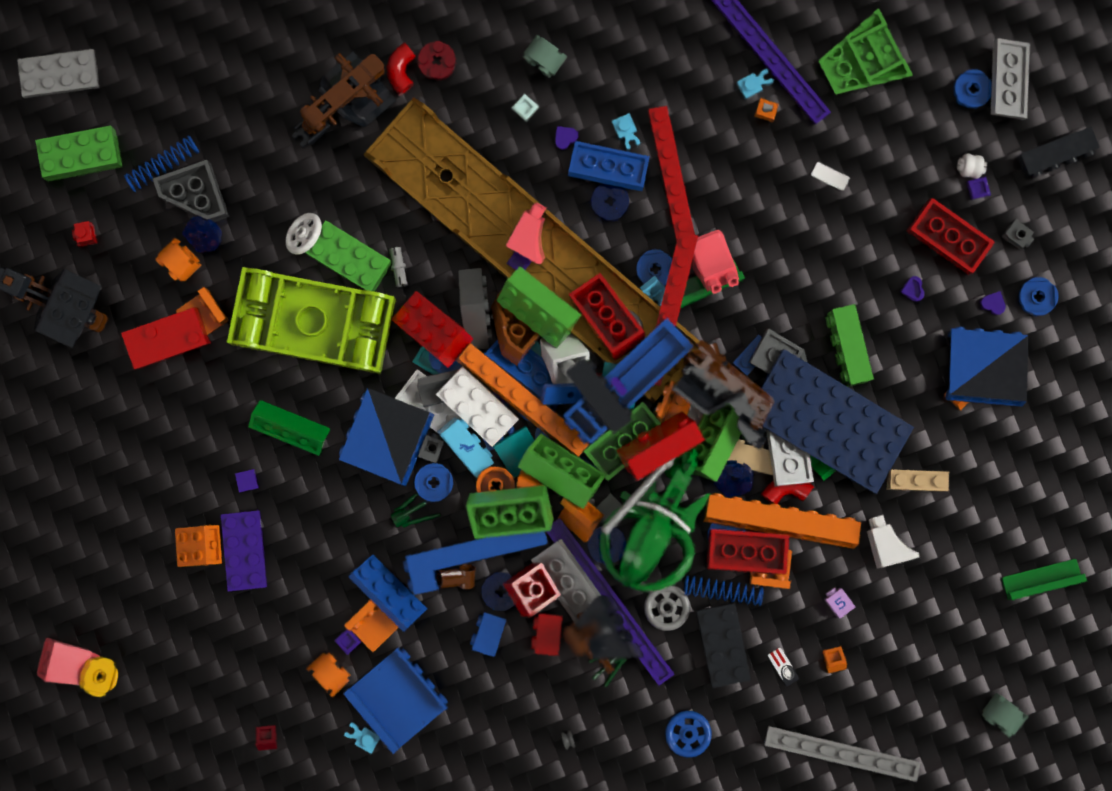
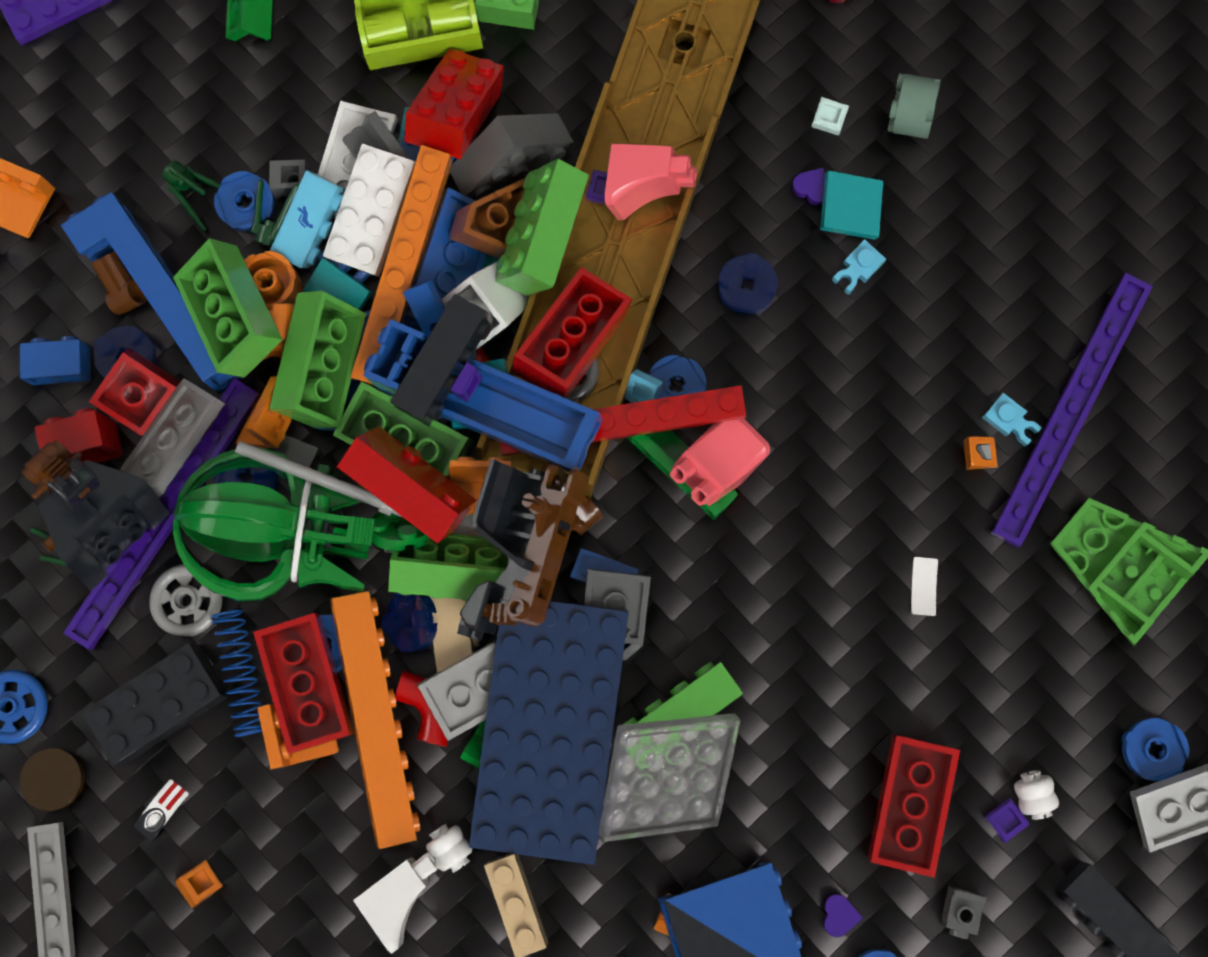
camera: 75 degrees right, 5 degrees down
panel [339,388,434,486] -> none
blue plate [349,555,427,632] -> none
light grey pin [389,247,408,287] -> none
blue plate [568,141,650,191] -> none
red plate [648,106,695,243] -> none
lavender brick [824,587,855,618] -> none
dark purple tile [900,276,924,301] -> none
none -> dark brown tile [20,748,85,811]
none -> dark green plant [251,180,299,247]
none -> white piece [426,824,472,873]
none -> clear plate [599,713,740,842]
none -> teal tile [820,171,883,240]

